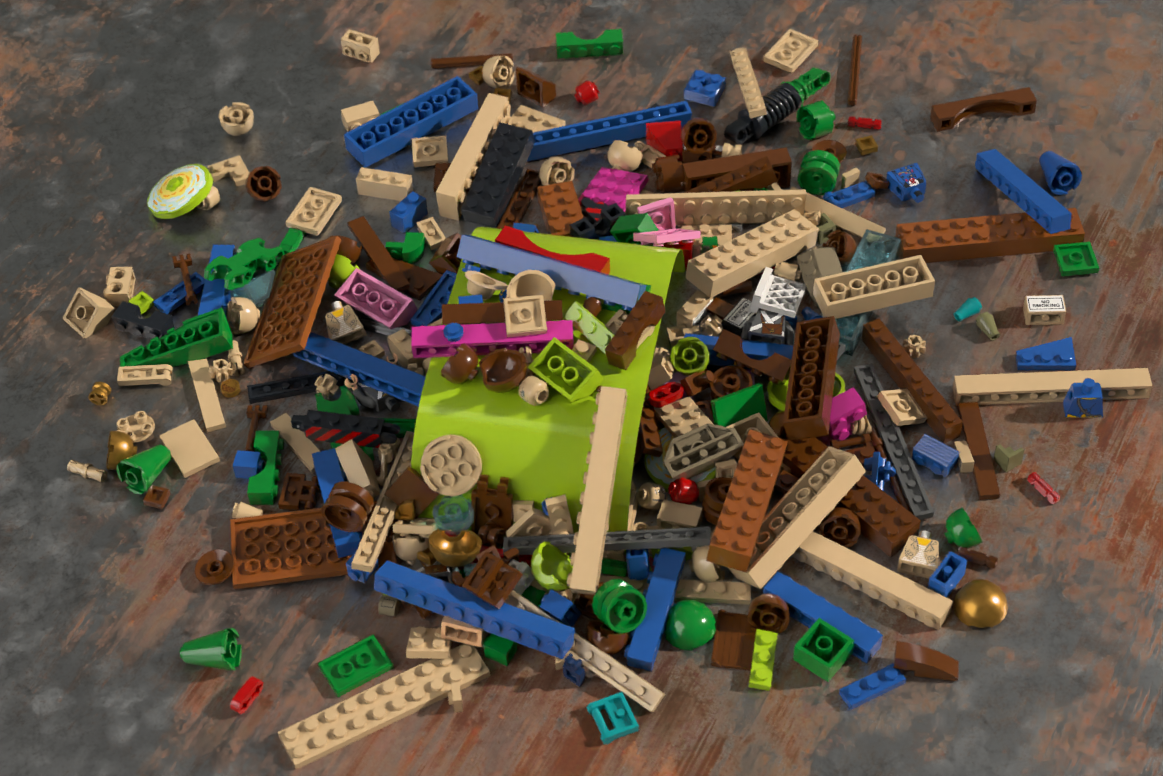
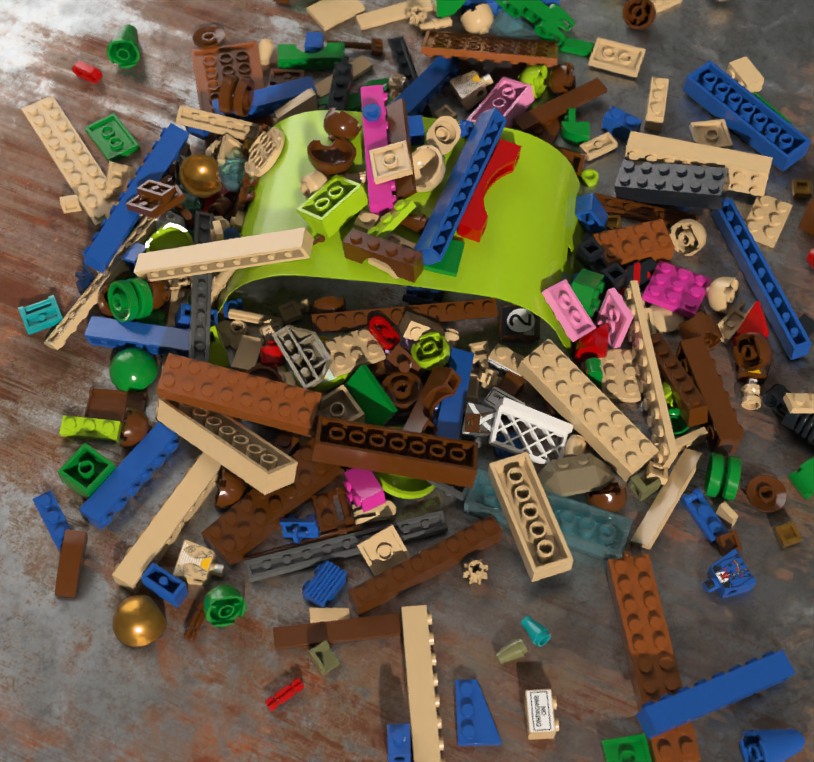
camera: 85 degrees right, 10 degrees up
pearl gold tile [220,379,240,398] -> none

